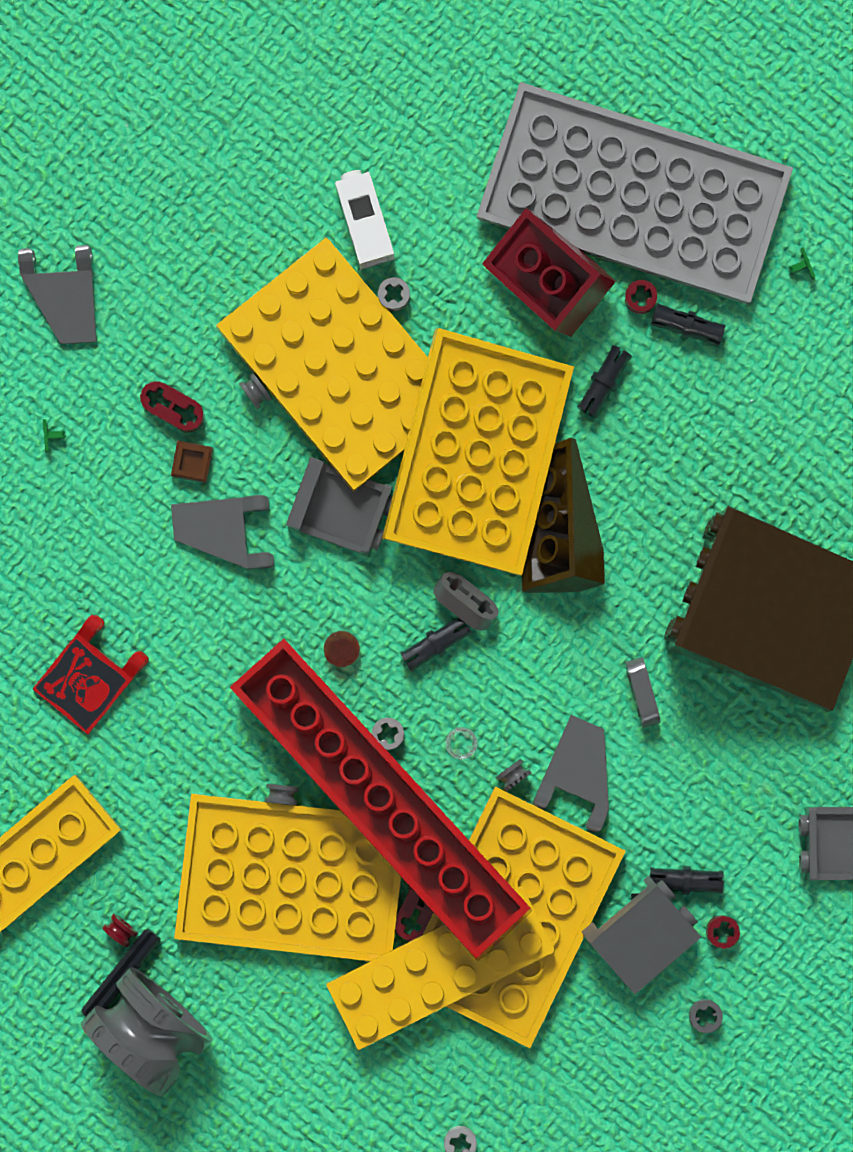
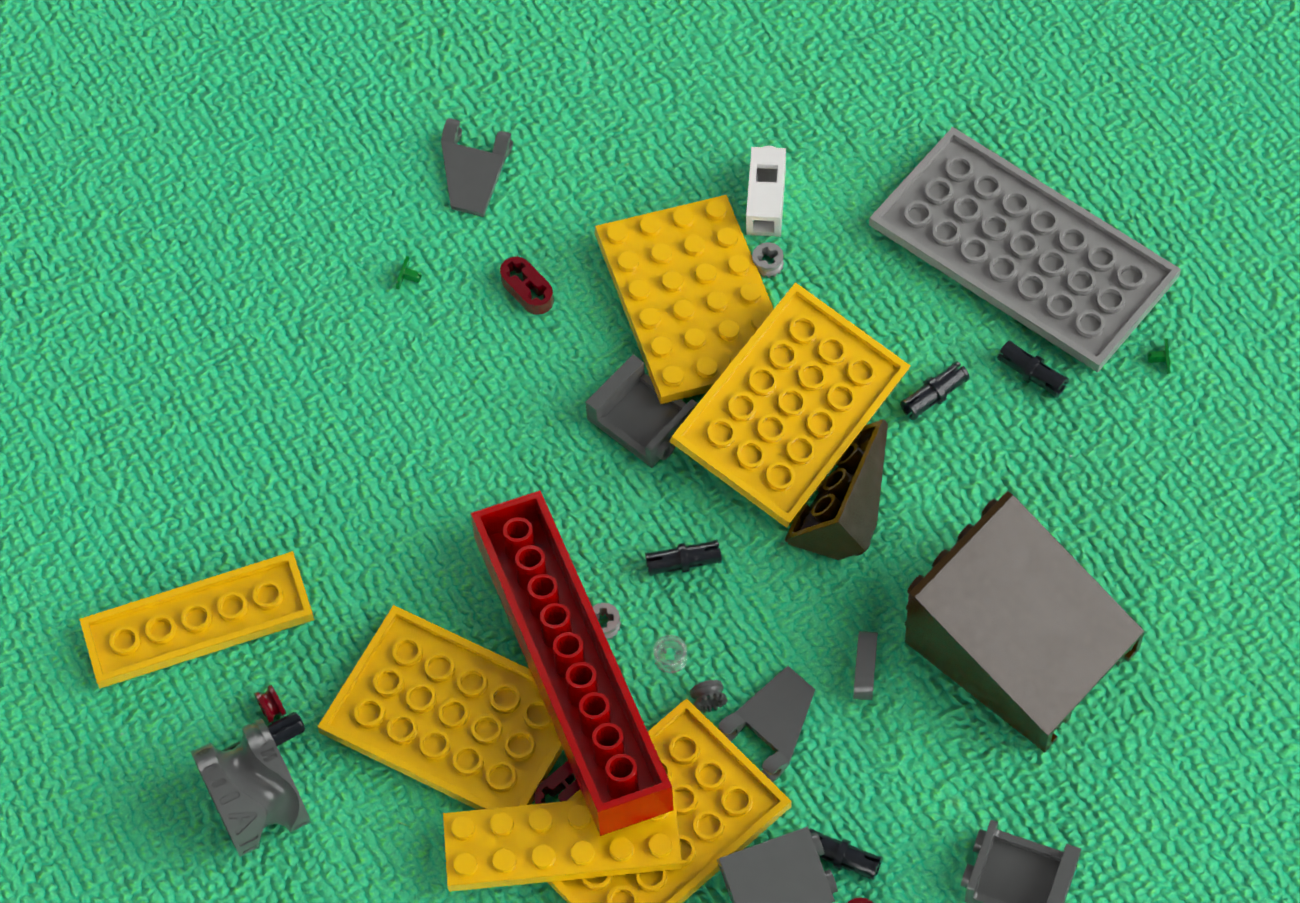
camera: 20 degrees right, 25 degrees down
flag [33,615,149,734] -> none
reddish brown tile [171,440,214,483] -> none
dark grey flag [171,495,274,569] -> none
dark grey bush [239,373,272,410] -> none
dark grey bush [265,784,299,805] -> none
clear red plate [324,631,360,667] -> none
dark grey beam [433,572,498,631] -> none
dark red slope [482,208,616,337] -> none
dark red bush [625,280,657,314] -> none

